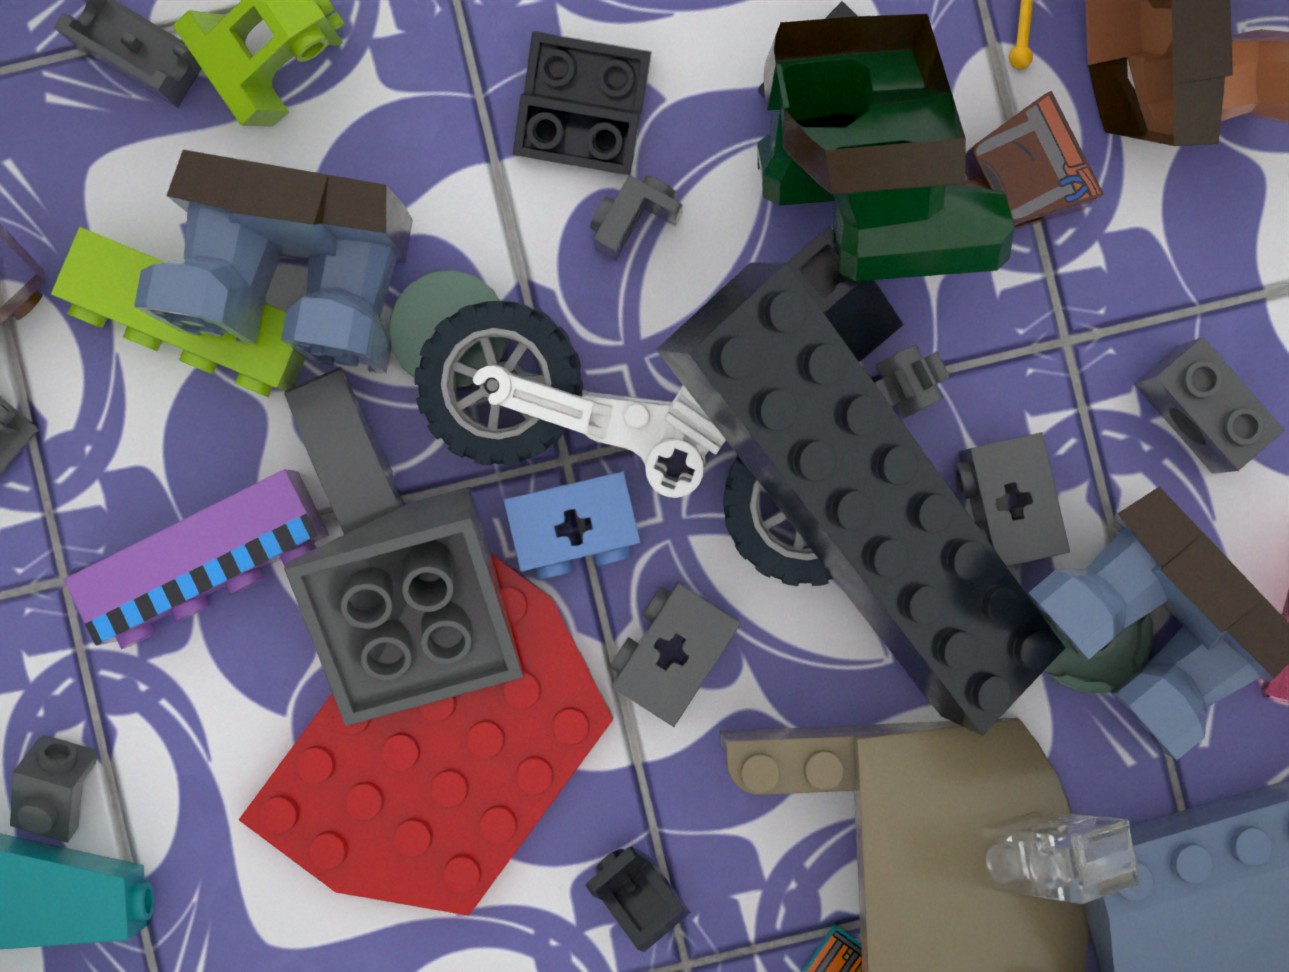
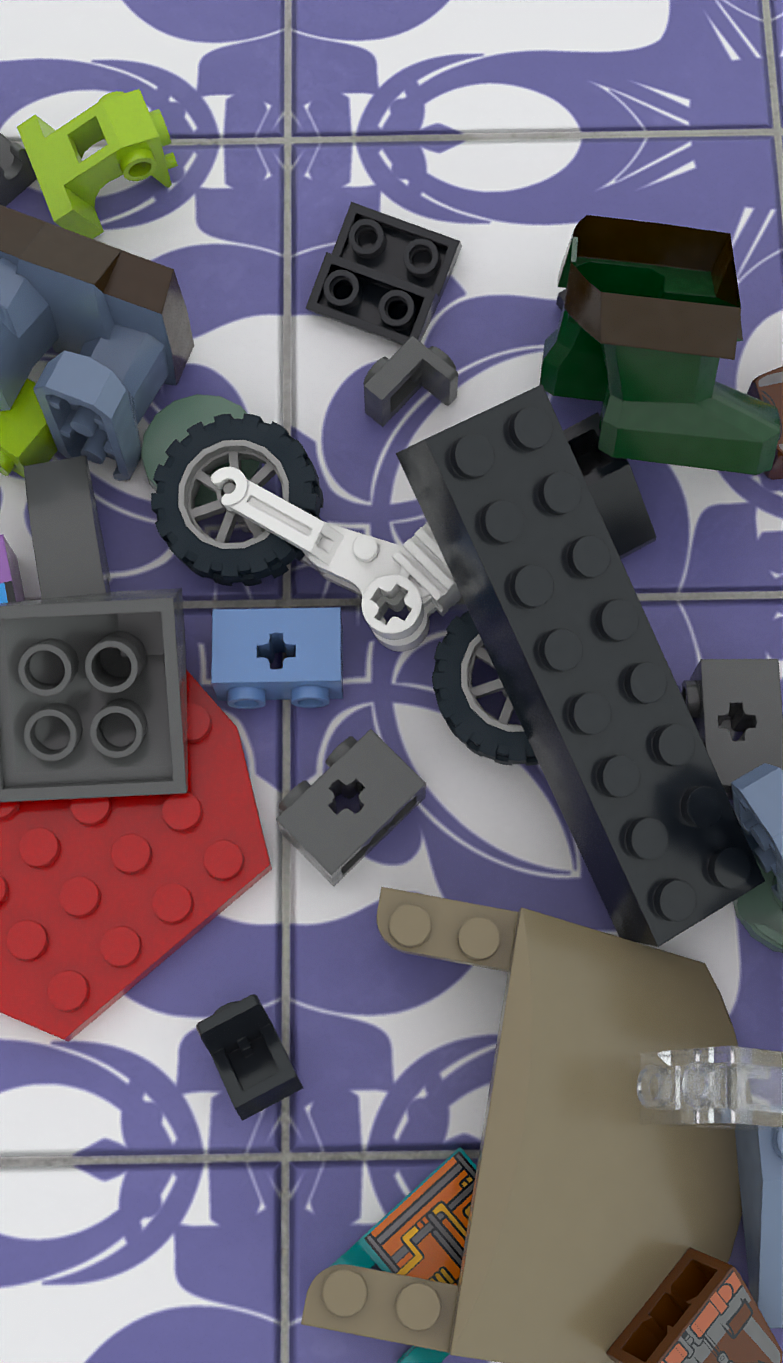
camera: 10 degrees right, 15 degrees down
dark grey gear [875,344,950,419] -> none

